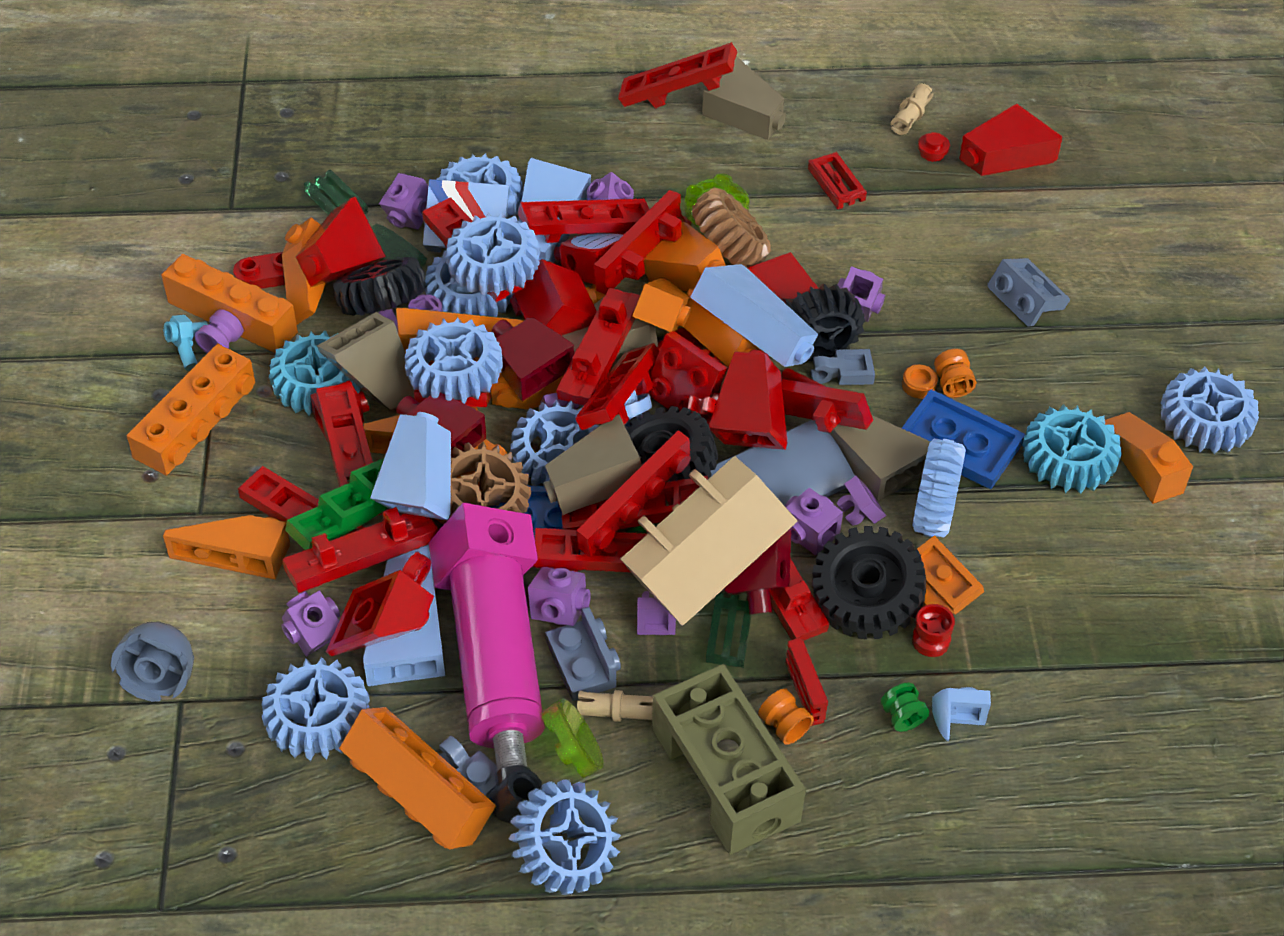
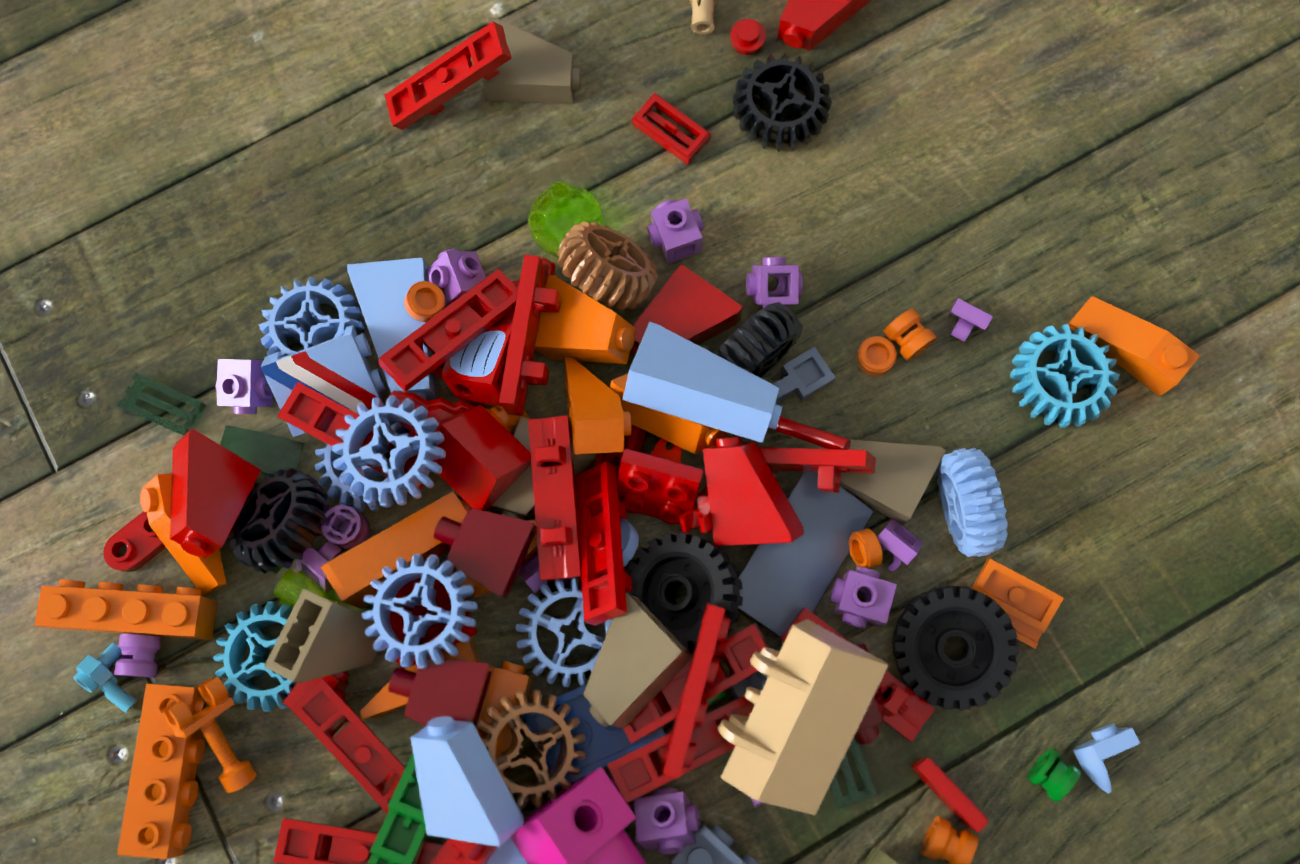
camera: 20 degrees left, 25 degrees up
blue plate [902,389,1026,490] -> none
red wheel [912,604,955,657] -> none
sand blue bracket [987,258,1071,326] -> none
light blue gear [1161,366,1259,455] -> none
none -> orange bar [162,677,257,793]
none -> orange tile [404,281,445,322]
none -> medium lavender brick [647,198,704,264]
none -> black gear [732,52,832,152]
none -> orange tile [849,528,882,569]
none -> medium lavender tile [949,298,993,342]

